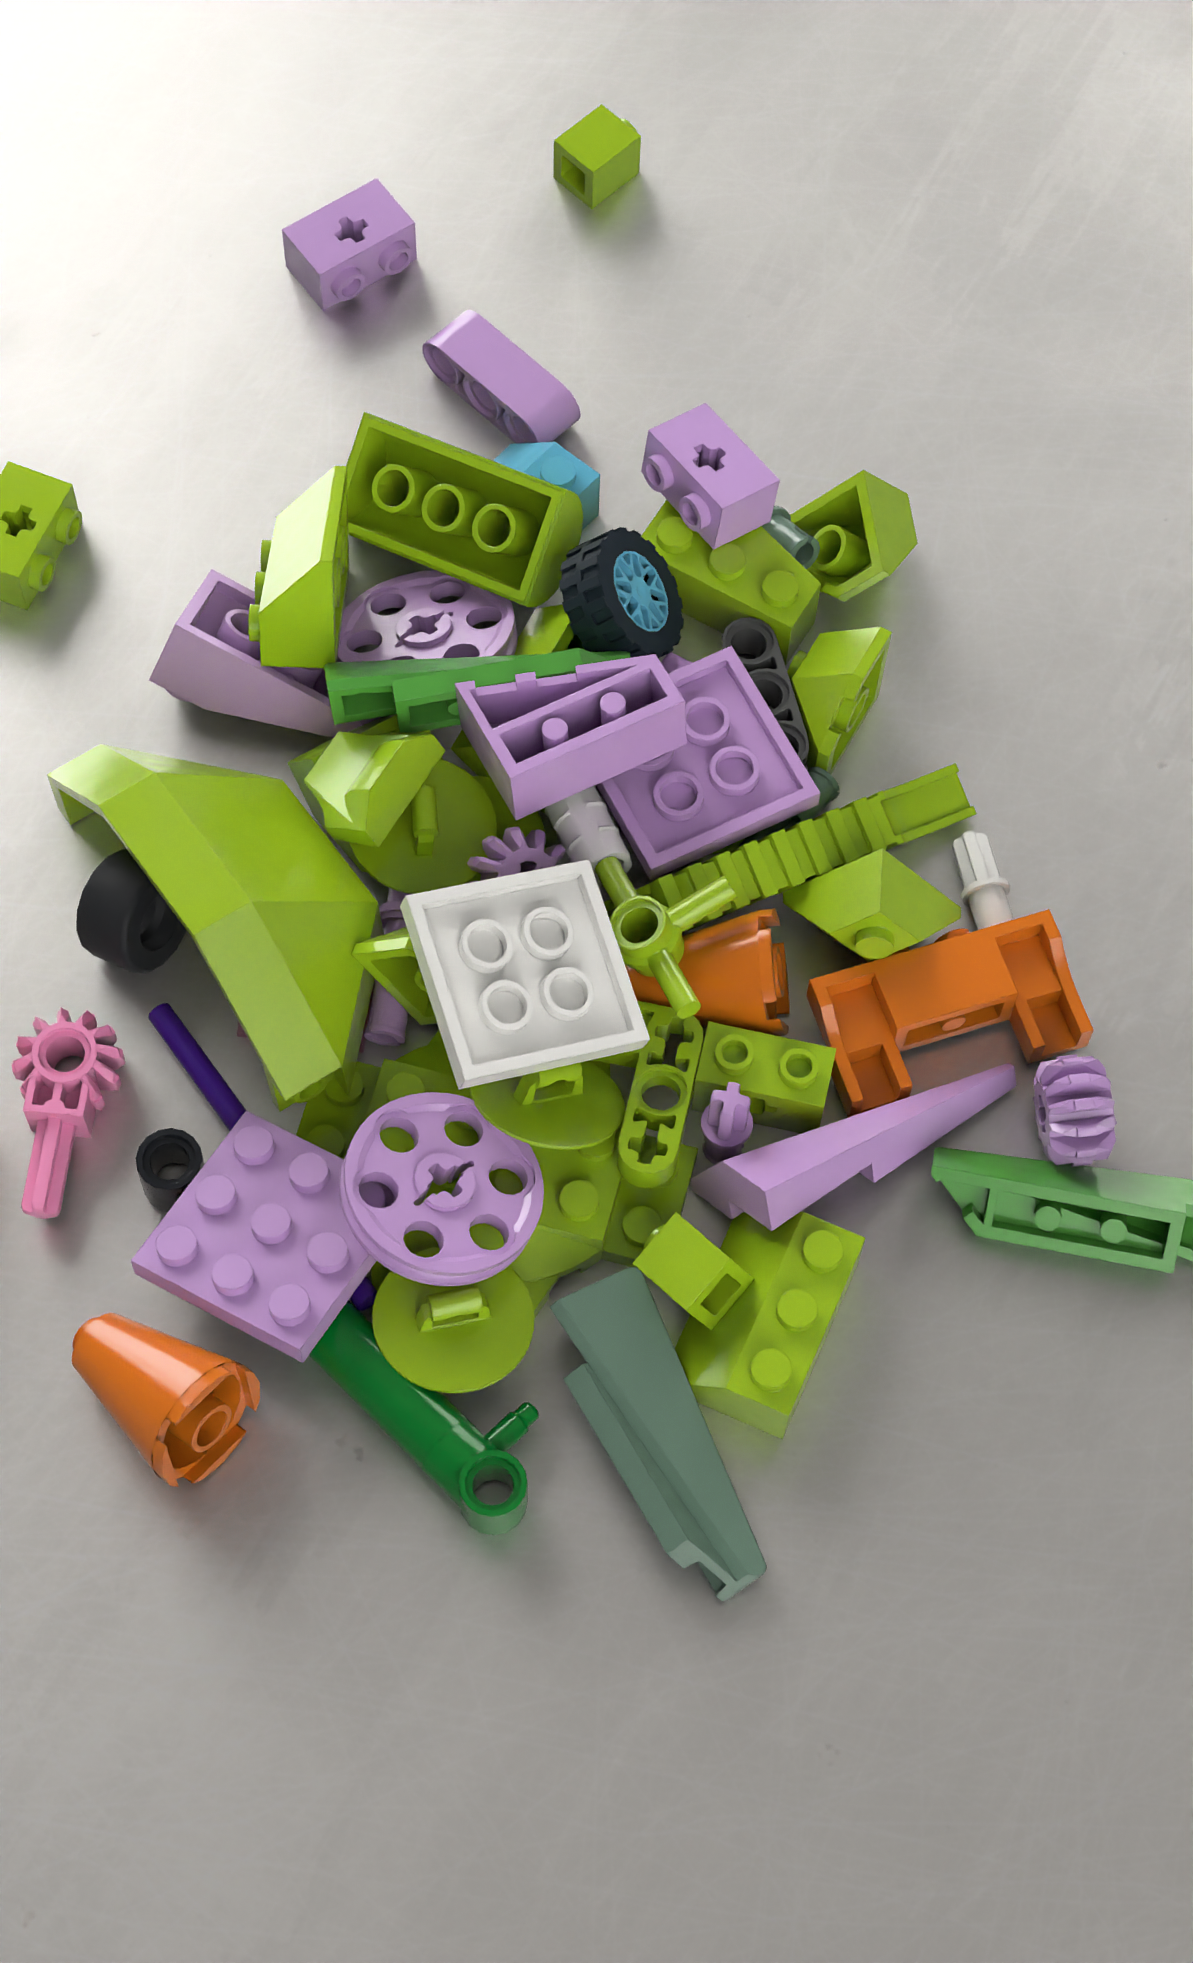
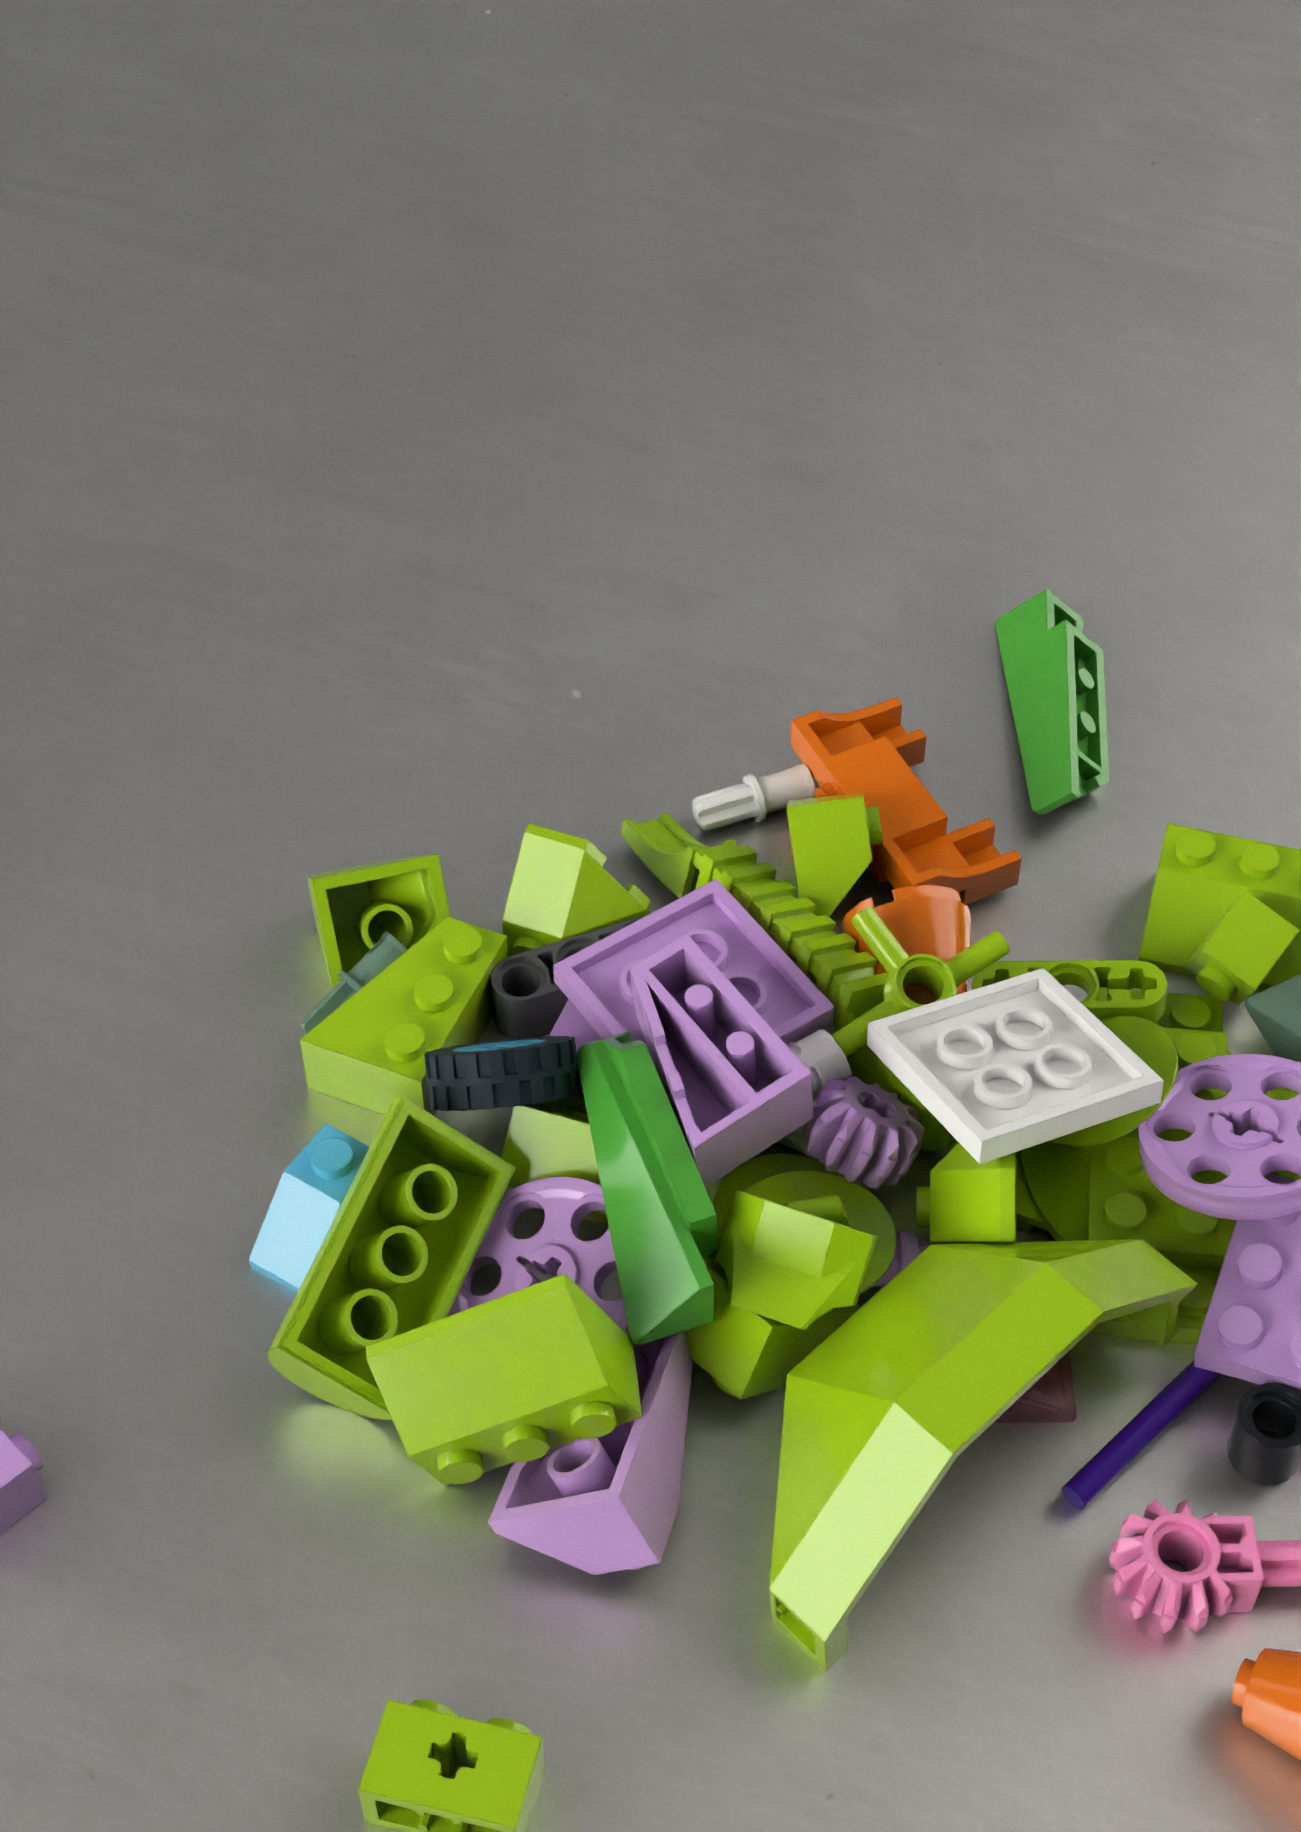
camera: 95 degrees left, 15 degrees down
black tyre [76,849,187,973] -> none
lavender beam [422,310,581,443] -> none
lavender brick [641,403,780,550] -> none
lavender wedge [690,1063,1016,1231] -> none
lime brick [691,1021,836,1134] -> none
lavender axle [701,1082,753,1165] -> none
lavender gear [1033,1054,1117,1167] -> none

